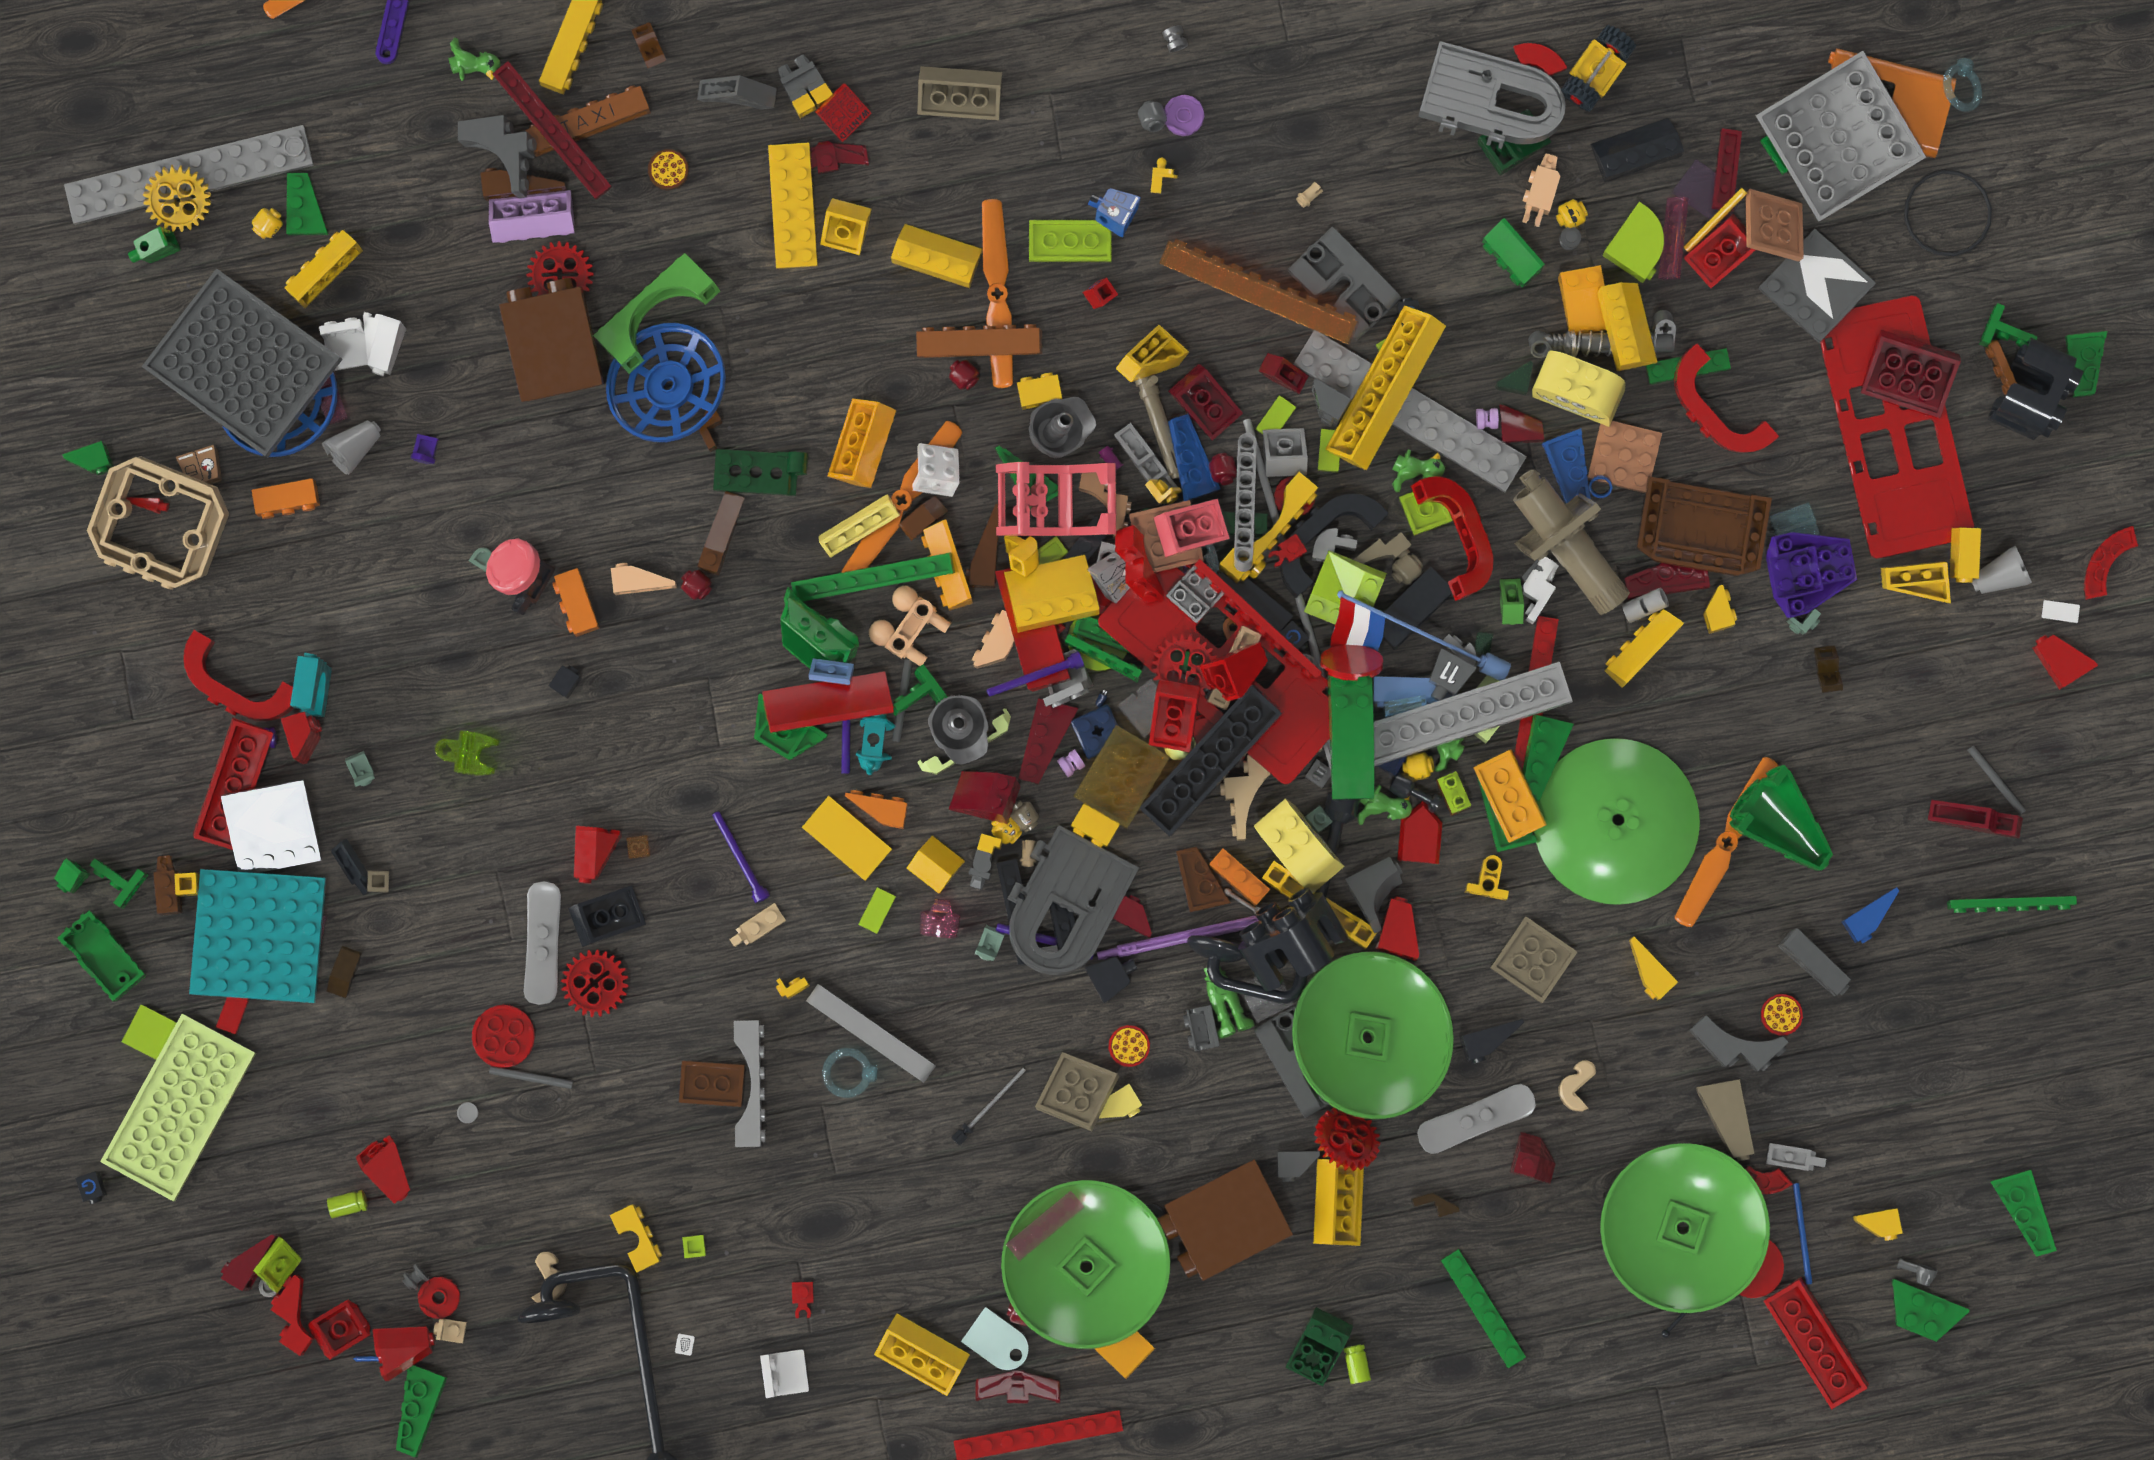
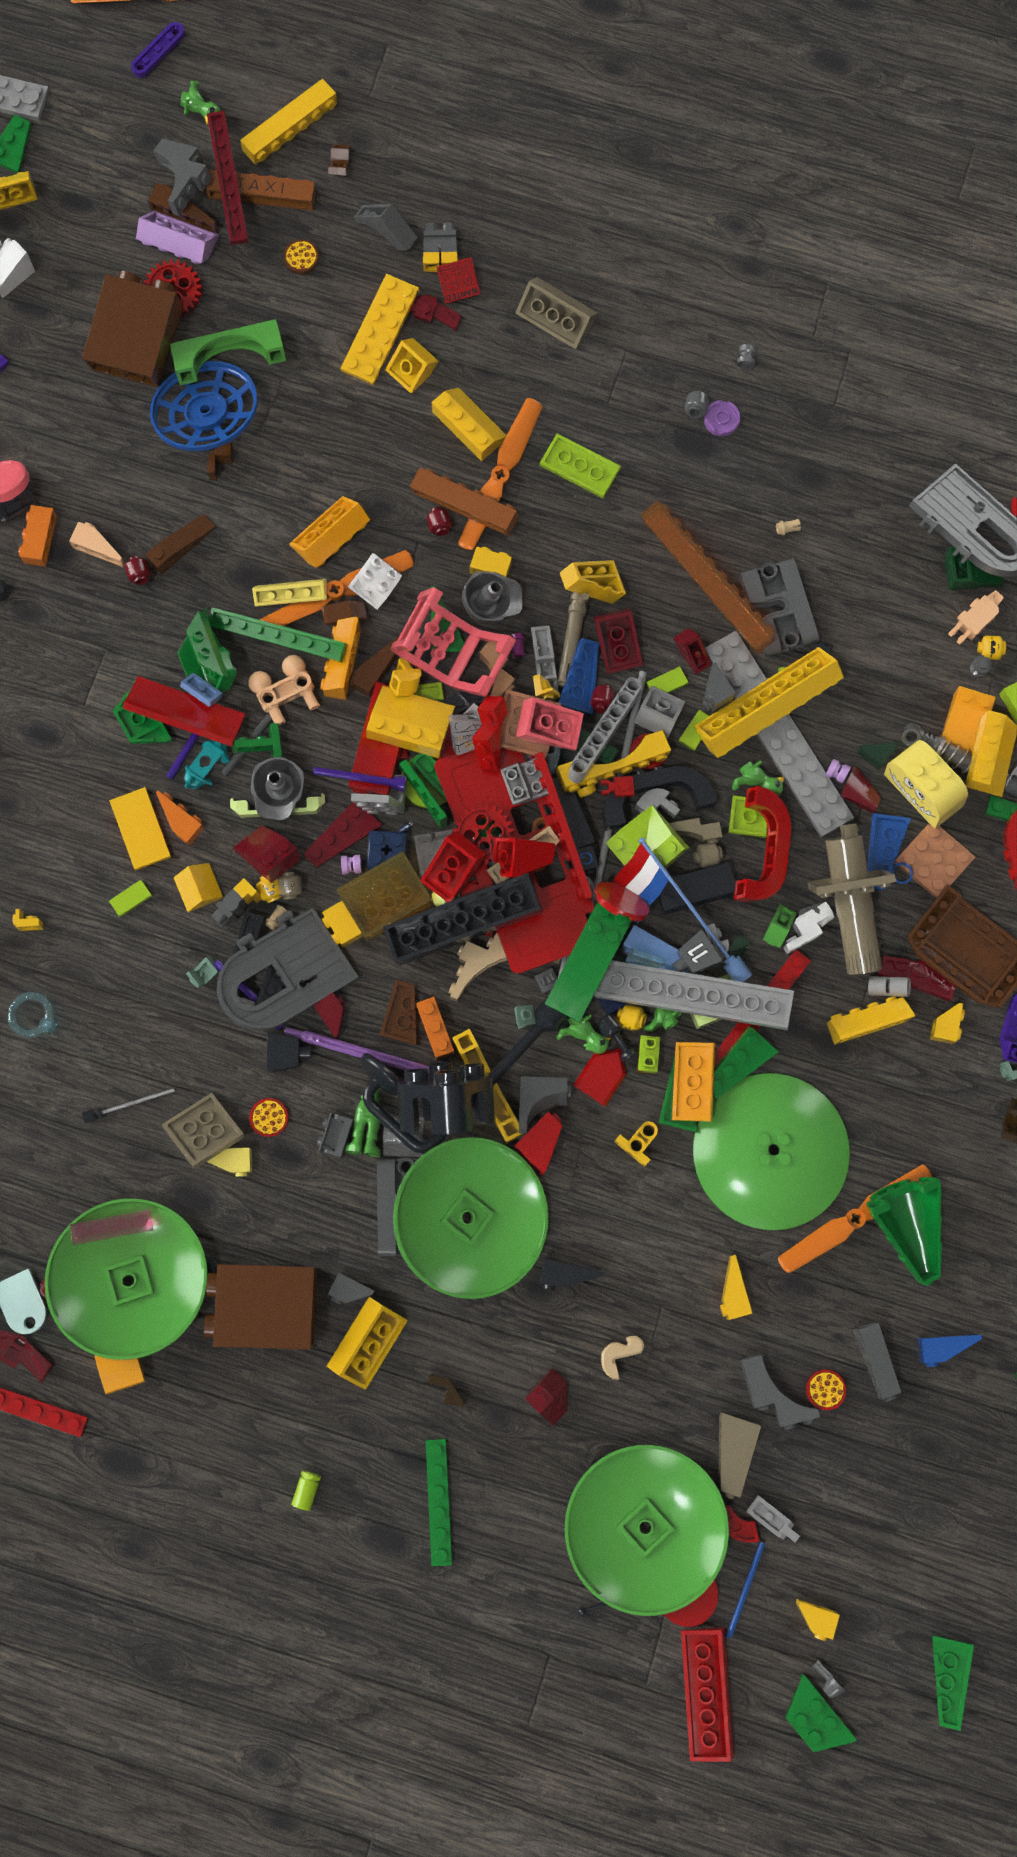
camera: 25 degrees right, 5 degrees down
dark purple piece [712,811,770,904] -> none
dark green hinge [713,449,808,496] -> none
tan hinge [729,903,786,947] -> none
light grey beam [806,984,936,1083] -> none
clear pink piece [919,899,961,938] -> none
light nougat slope [972,610,1015,669] -> none
red brick [1082,278,1118,309] -> none
torso [1088,189,1141,238] -> none
yellow piece [1151,157,1178,194] -> none
light grey hinge [1223,888,1261,914] -> none
light yellow brick [1254,798,1345,893] -> none
dark green slope [1285,1307,1353,1386] -> none
red gear [1314,1107,1381,1171] -> none
light grey piece [1417,1084,1536,1154] -> none
green slope [1482,218,1545,288] -> none
dark tan plate [1490,916,1577,1004] -> none

